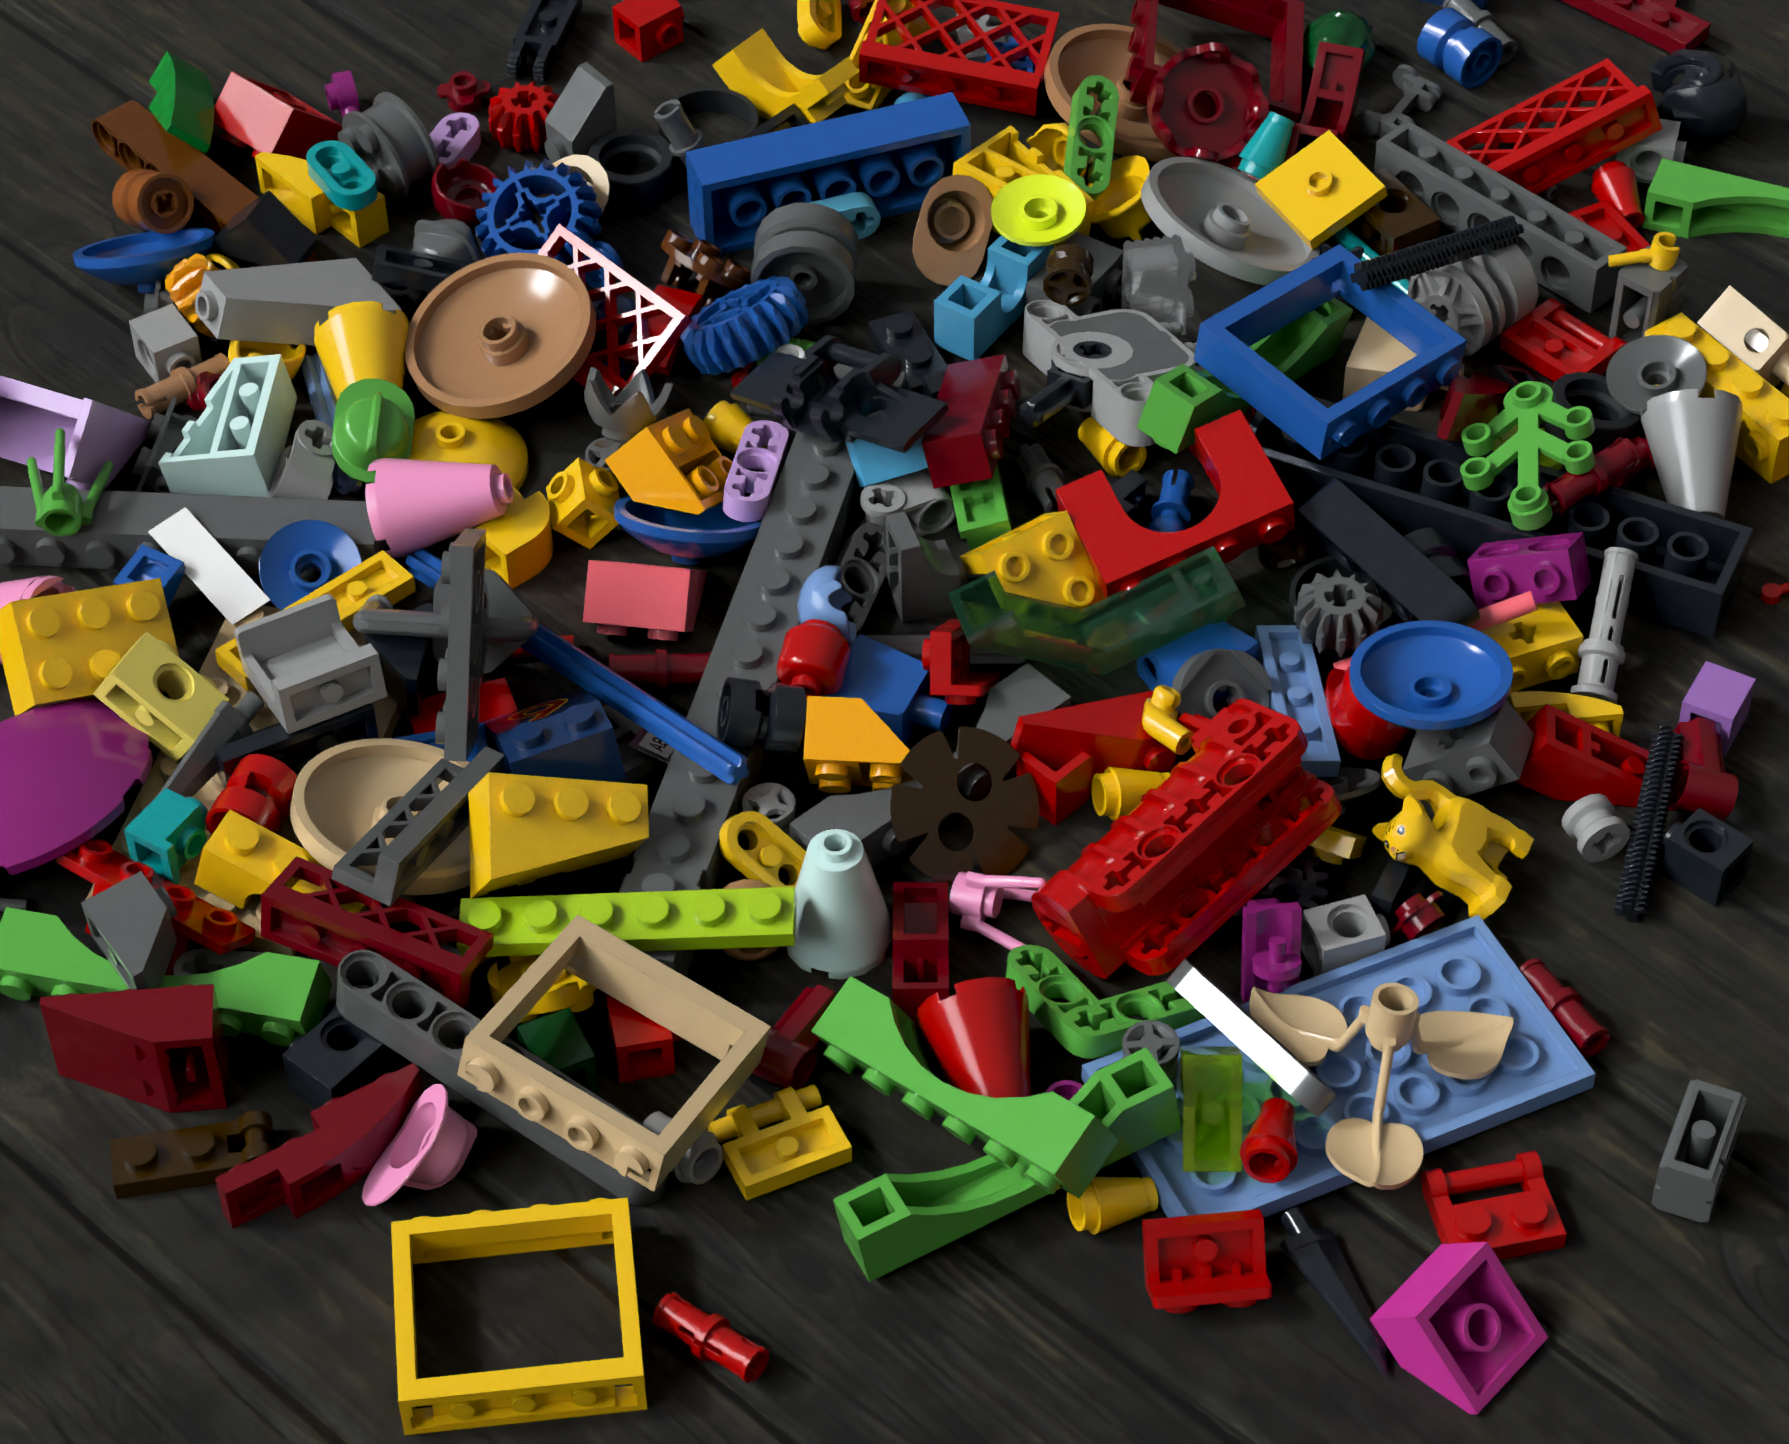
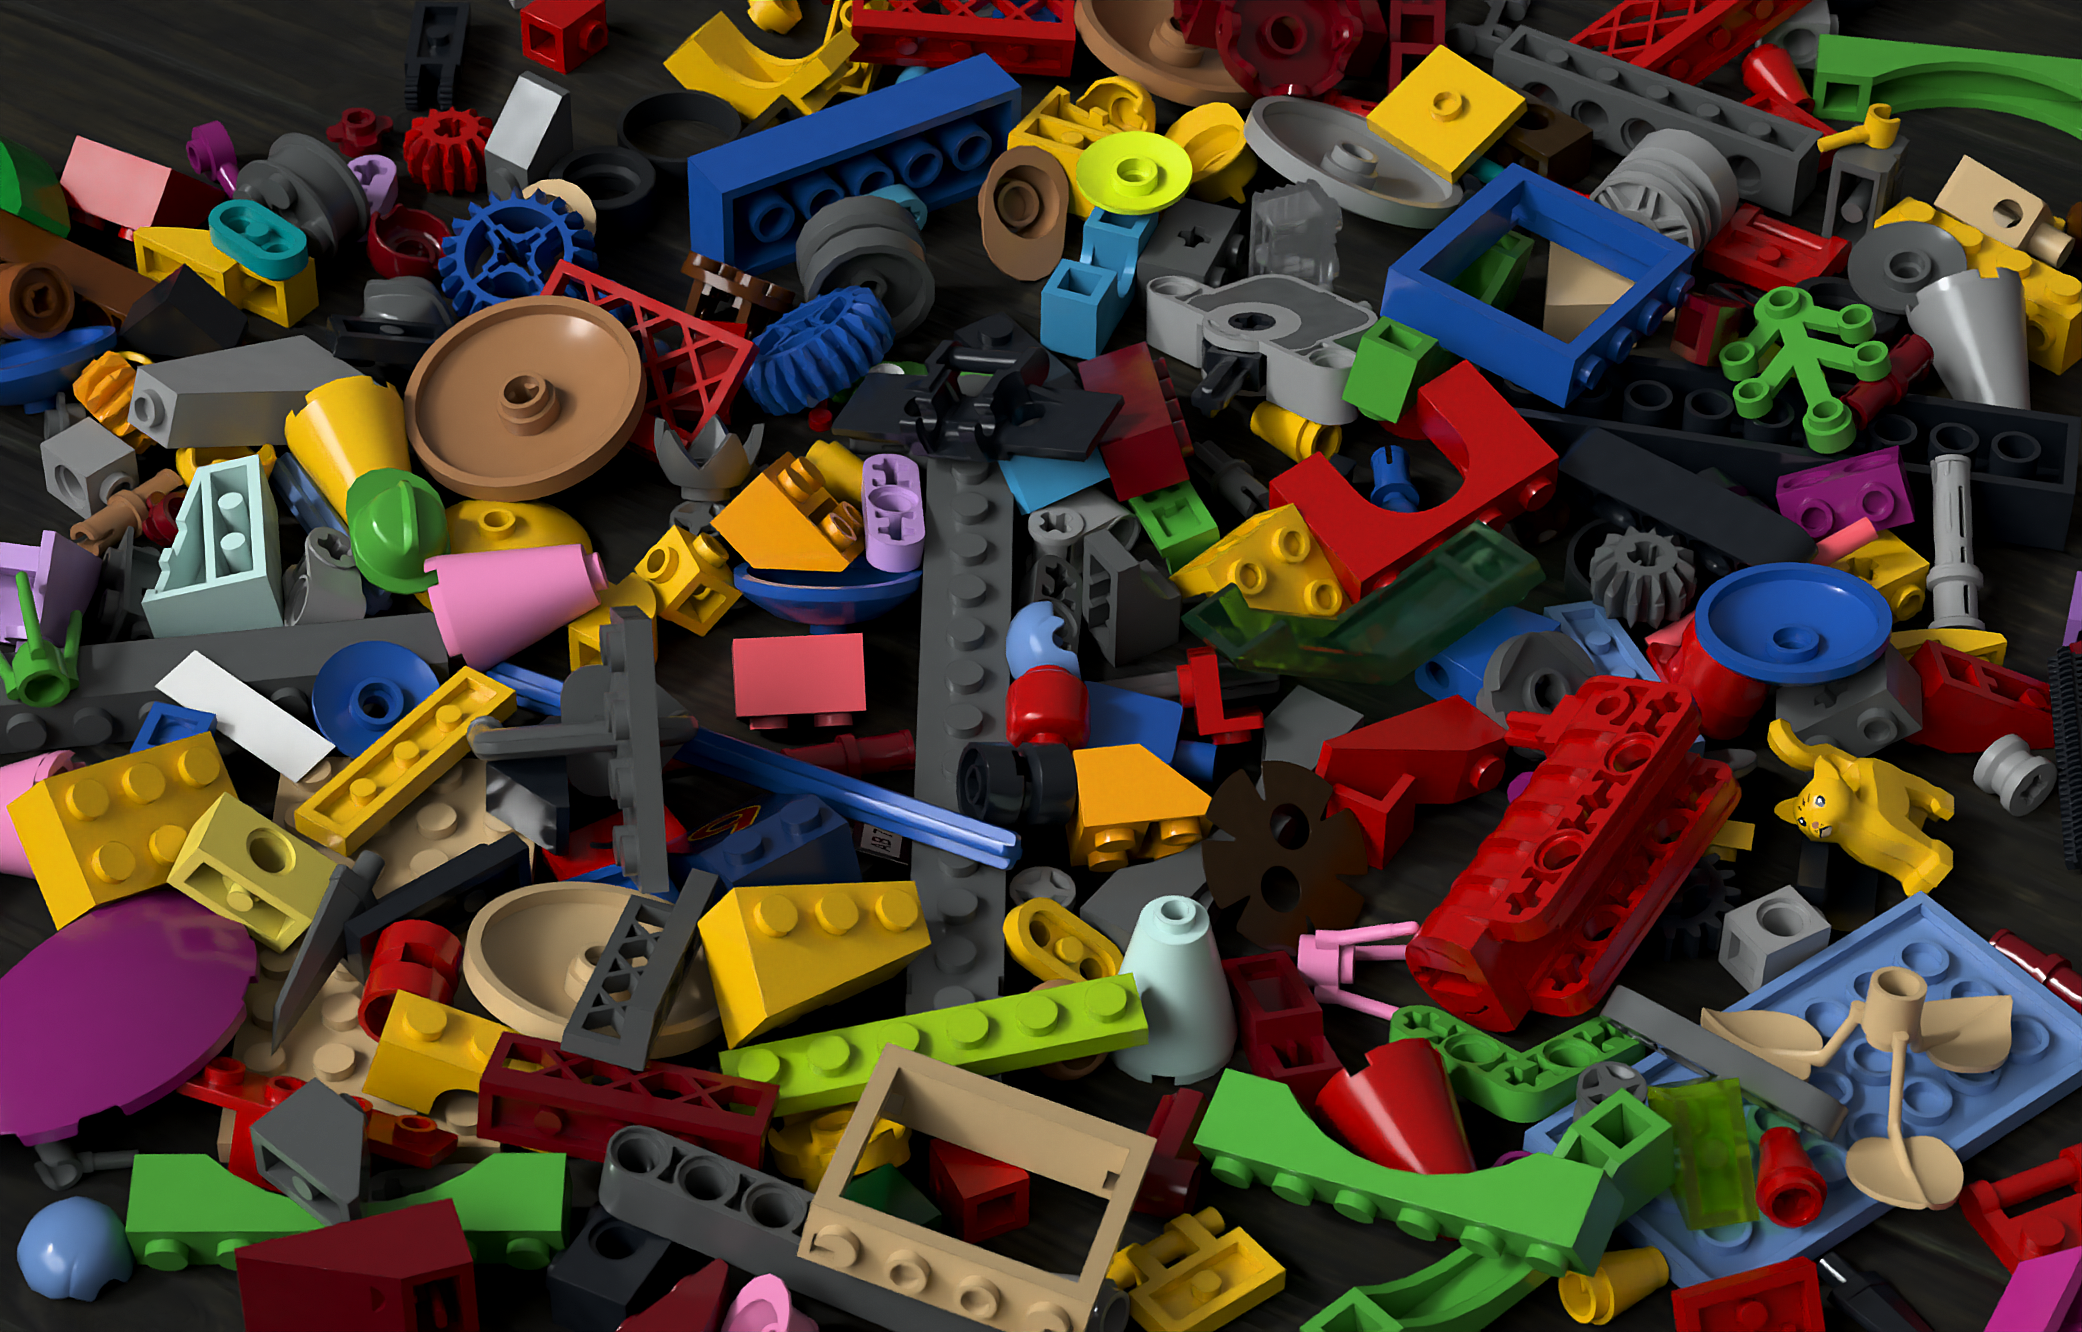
camera: 15 degrees left, 5 degrees down
teal brick [124,788,209,885] -> none
light grey panel [234,594,388,734] -> none
dark grey axle [654,99,705,170] -> none
dark brown wheel [1043,244,1094,306] -> none
bright green beam [1063,75,1119,202] -> none
yellow cone [1091,767,1170,820] -> none
yellow arm [1142,685,1194,755] -> none
teal cone [1238,111,1295,180] -> none
magenta hips [1240,898,1302,1003] -> none
black axle [1350,216,1524,292] -> none
dark red plate [1390,891,1446,941] -> none

